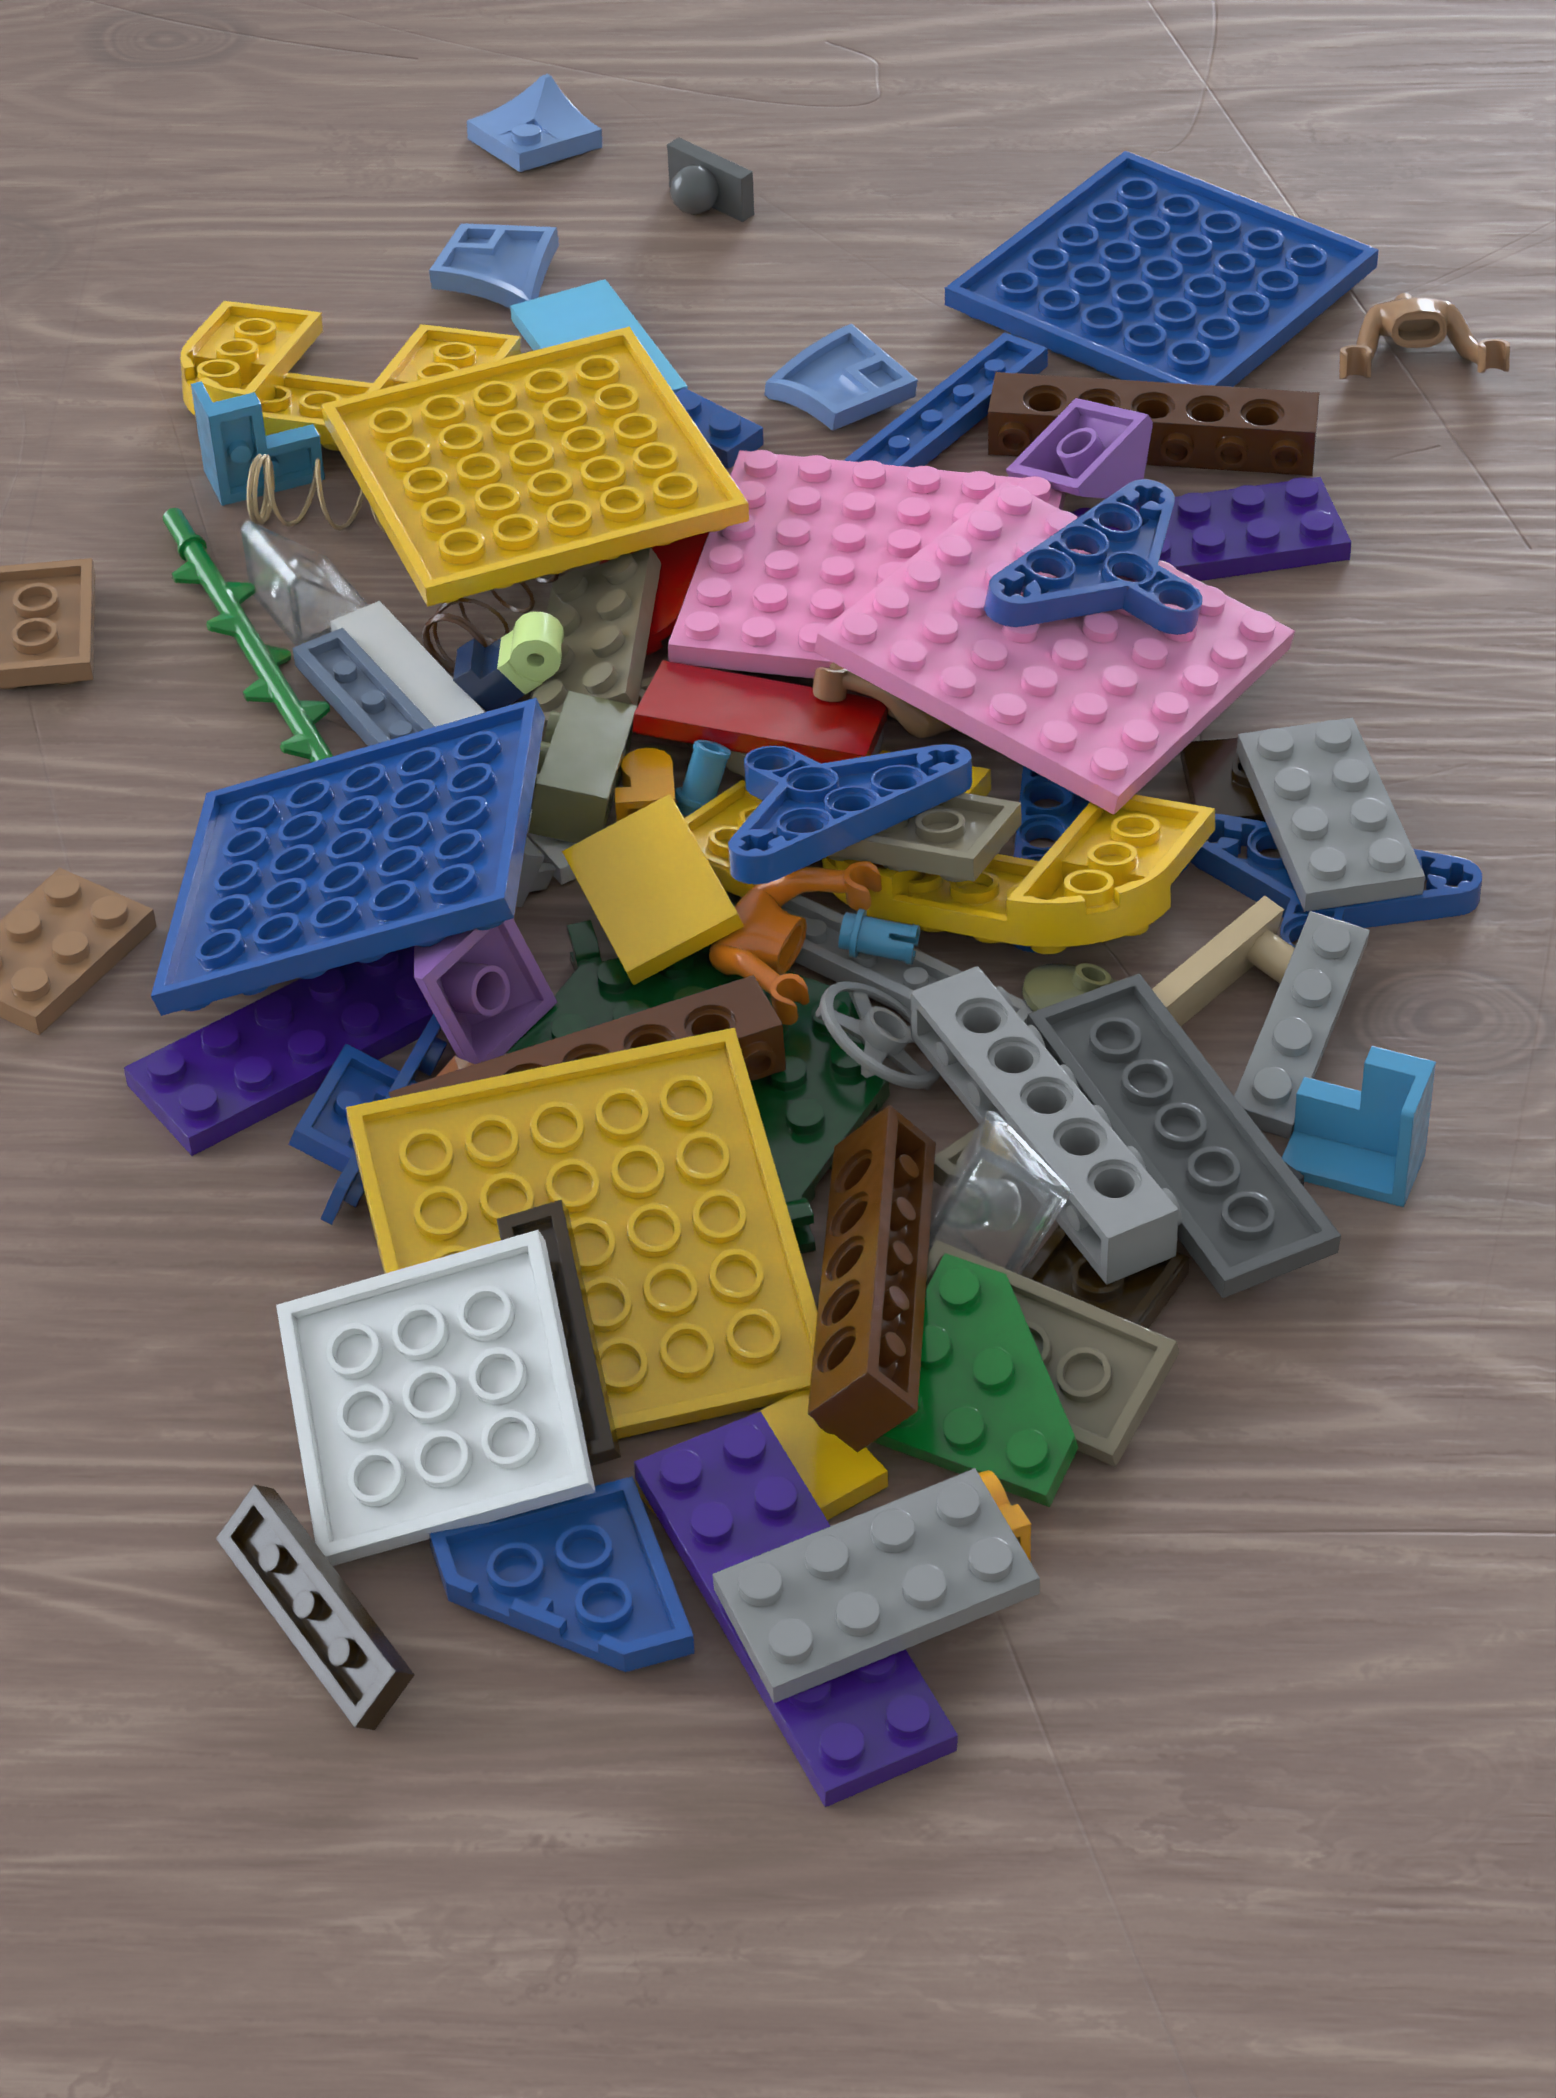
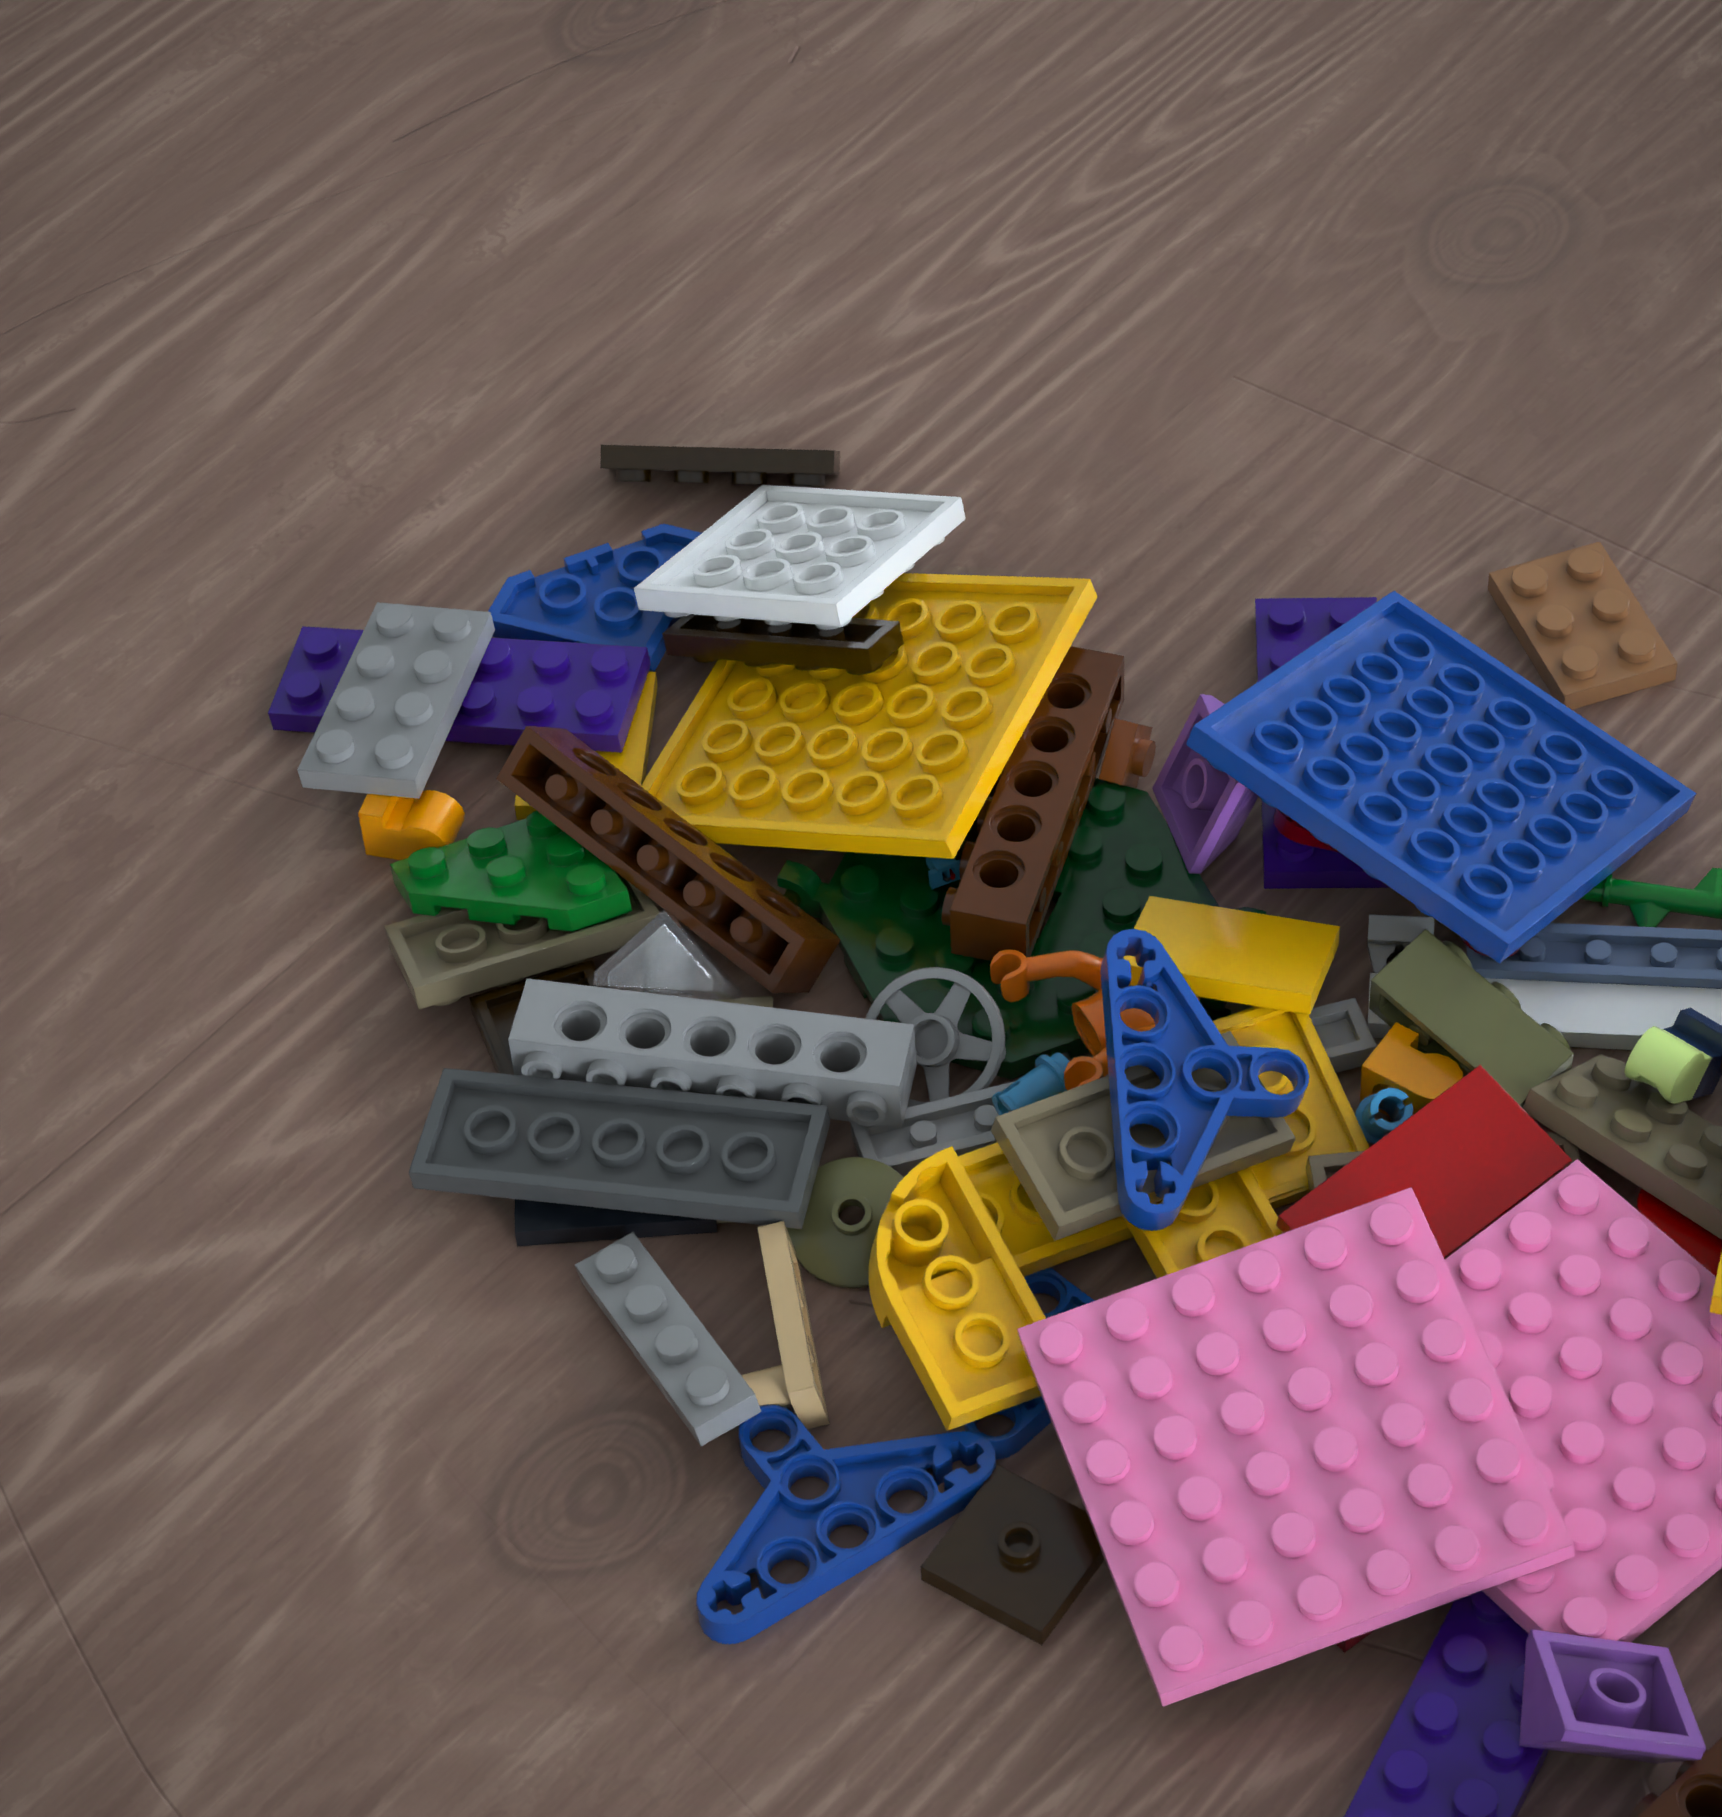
camera: 130 degrees right, 5 degrees up
blue bracket [288,1014,448,1225] -> none
blue beam [984,479,1203,635] -> none
light grey plate [1237,718,1425,912] -> none
dark azure panel [1282,1046,1436,1207] -> none

